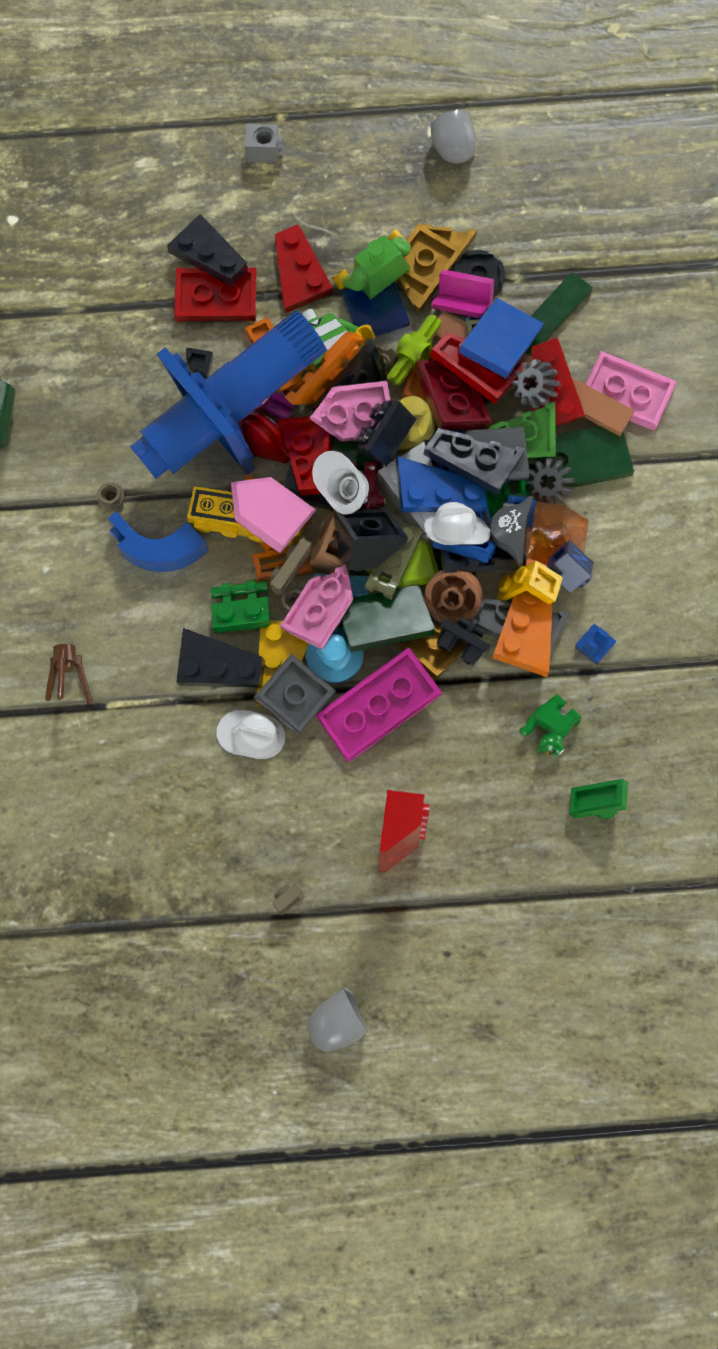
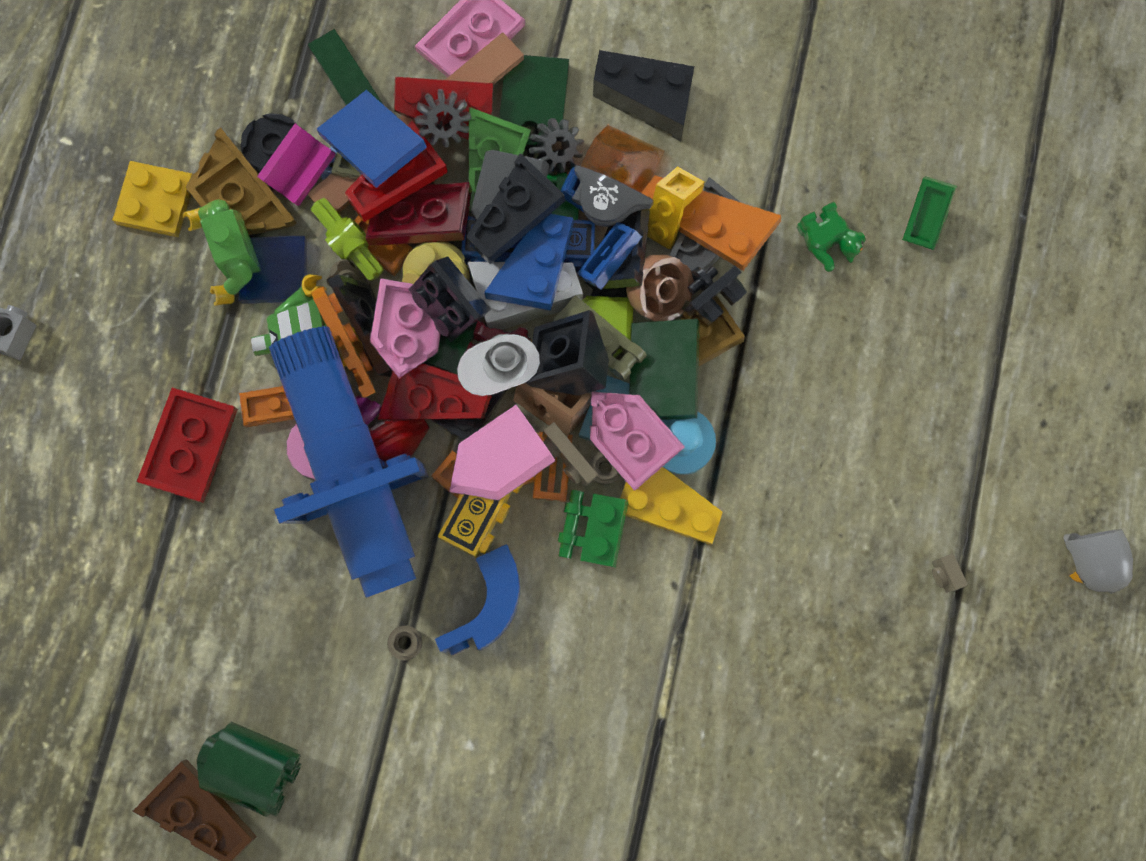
camera: 75 degrees left, 5 degrees up
reddish brown plant [45,644,92,704] -> none
black wing [167,214,248,286] -> none
black wing [176,628,265,688] -> none
black tile [186,347,214,379] -> none
white piece [216,710,285,759] -> none
dark grey plate [254,653,336,735] -> none
red wing [275,224,333,314] -> none
dark pink tile [315,647,443,763] -> none
red slope [379,790,430,873] -> none
white piece [424,502,491,545] -> none
light grey piece [430,110,476,165] -> none
brick [547,540,594,593] -> none
blue tile [575,623,616,665] -> none
none -> yellow plate [112,161,193,238]
none -> black wedge [593,50,695,142]

